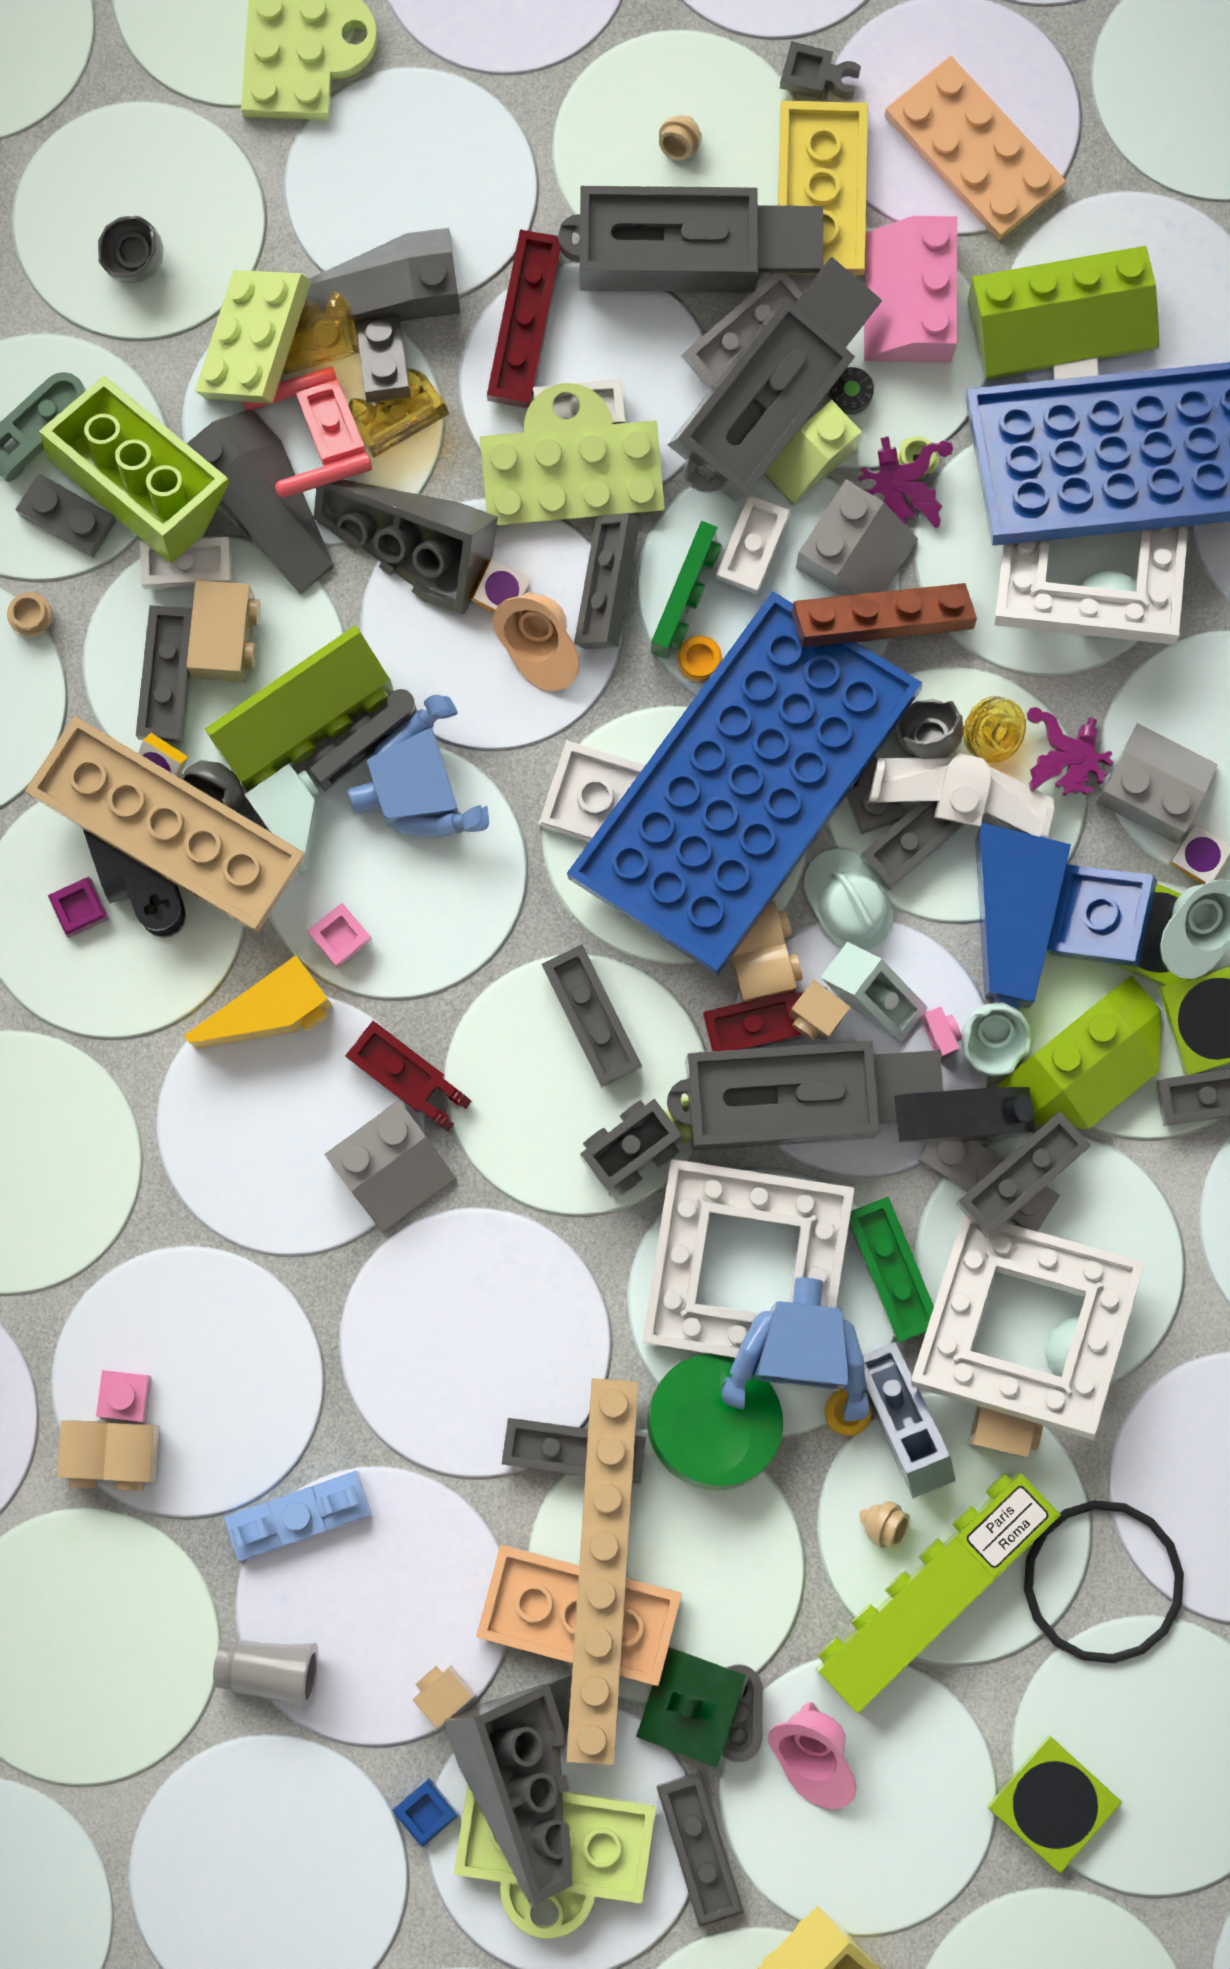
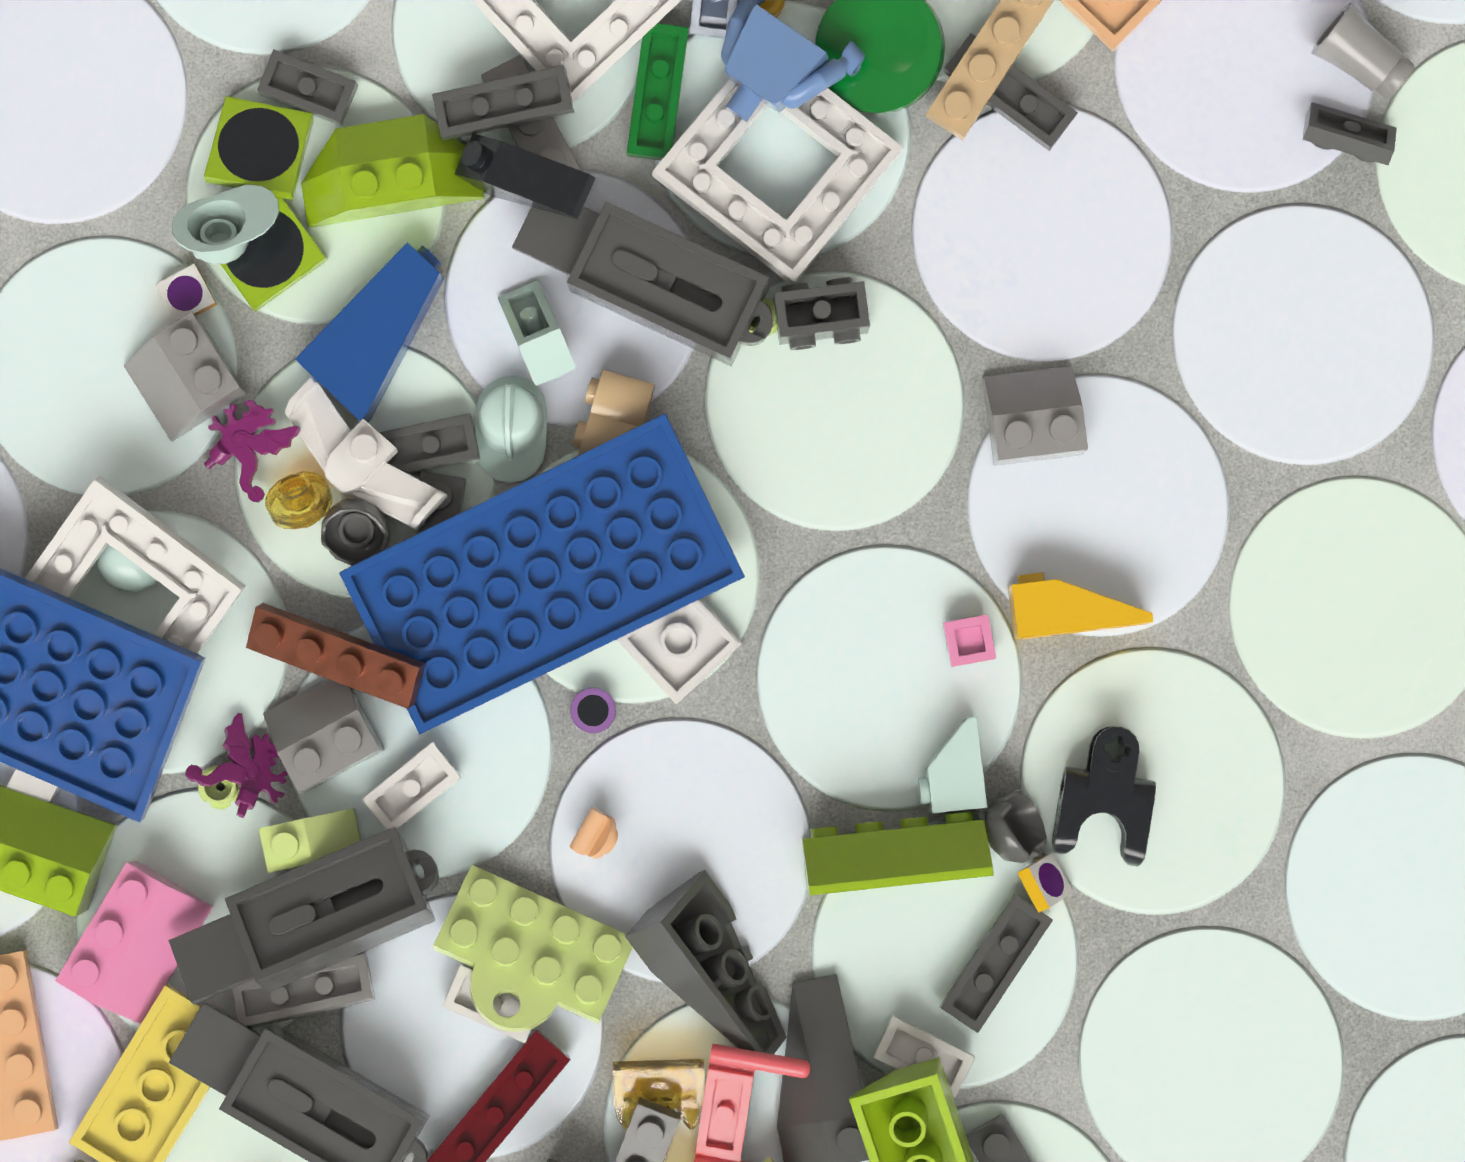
camera: 155 degrees left, 5 degrees up
tan plate [7,592,53,637] -> none
tan plate [25,715,306,933] -> none
magenta tile [47,876,109,938] -> none
tan brick [57,1420,160,1491] -> none
bright pink plate [96,1370,151,1422] -> none
tan brick [187,580,261,683] -> none
light blue plate [224,1470,372,1562] -> none
dark grey plate [309,689,417,792] -> none
dark red hinge [345,1020,472,1132] -> none
medium blue torso [347,695,489,837] -> none
tile [470,559,531,613] -> none
light nougat piece [493,591,579,691] -> none
dark grey plate [541,944,642,1088] -> none
dark grey plate [574,513,640,649] -> none
green plate [651,521,722,659] -> none
light orange tile [677,636,722,683] -> none
dark red hinge [703,987,828,1051] -> none
tan plate [789,979,851,1042] -> none
black tile [829,367,874,415] -> none
bright pink plate [920,1007,962,1060] -> none
light aqua hair [962,1002,1031,1077] -> none
plate [1047,864,1157,967] -> none
none -> light nougat plate [569,807,618,859]
none -> tile [571,688,616,733]
none -> dark grey plate [1302,102,1397,165]

